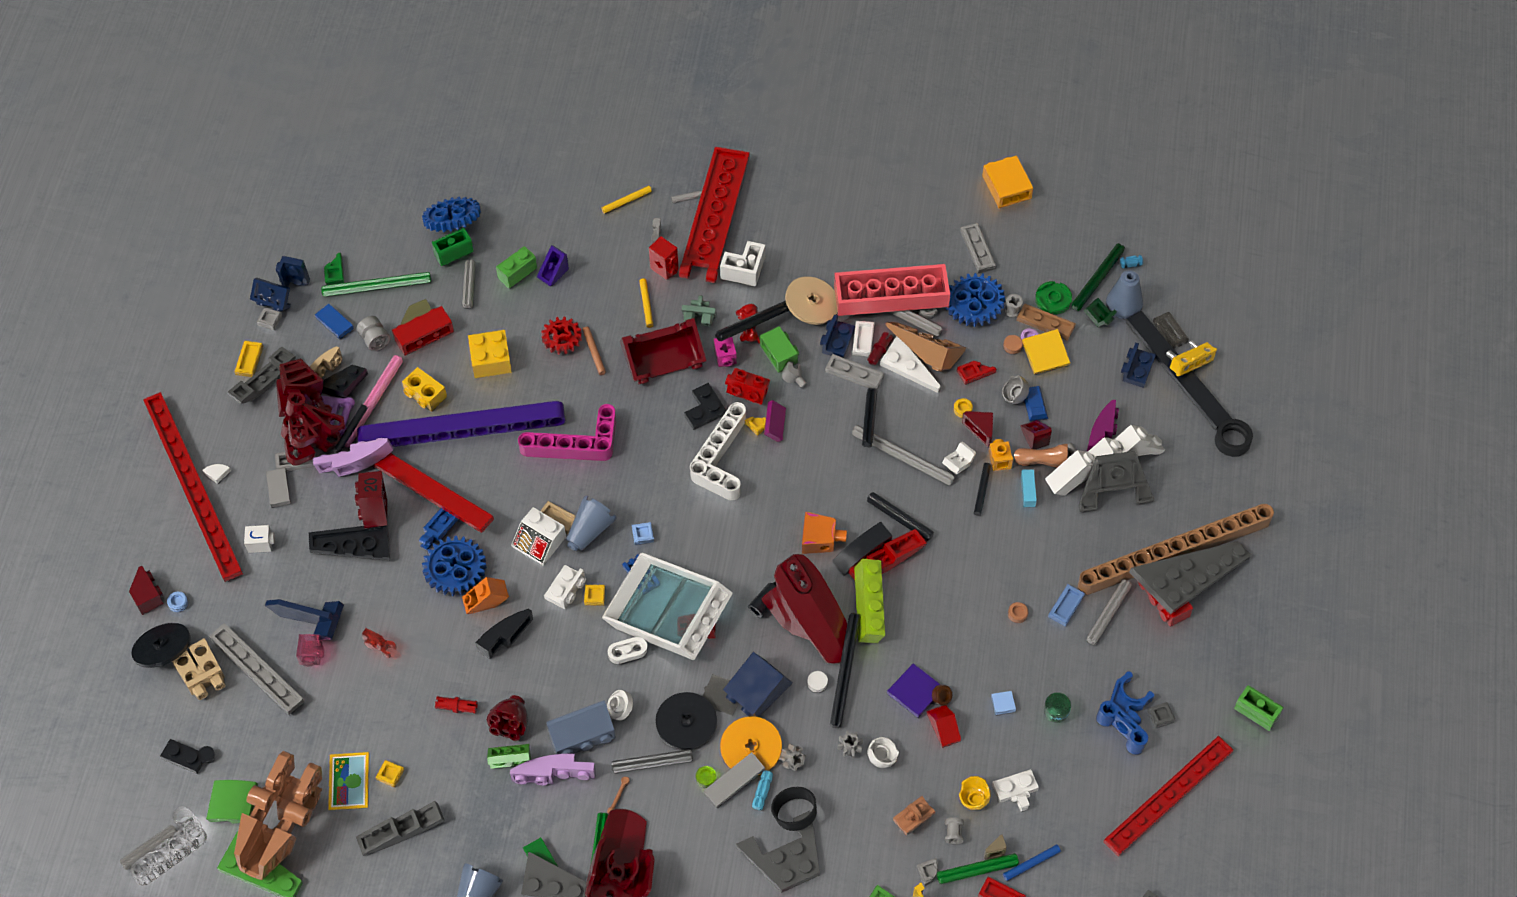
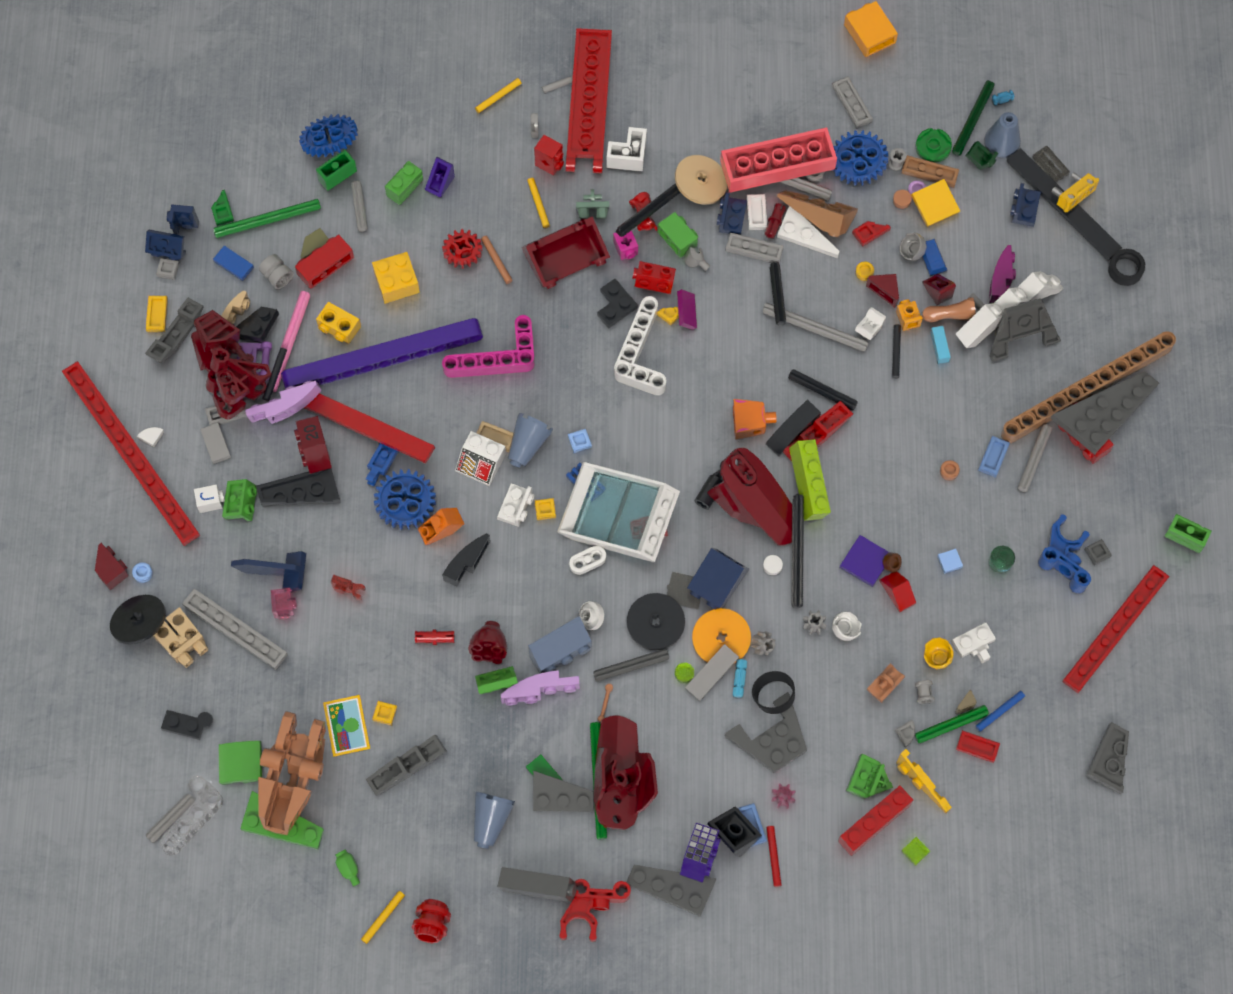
camera: 10 degrees left, 10 degrees up
none -> bright green bracket [222,479,257,521]

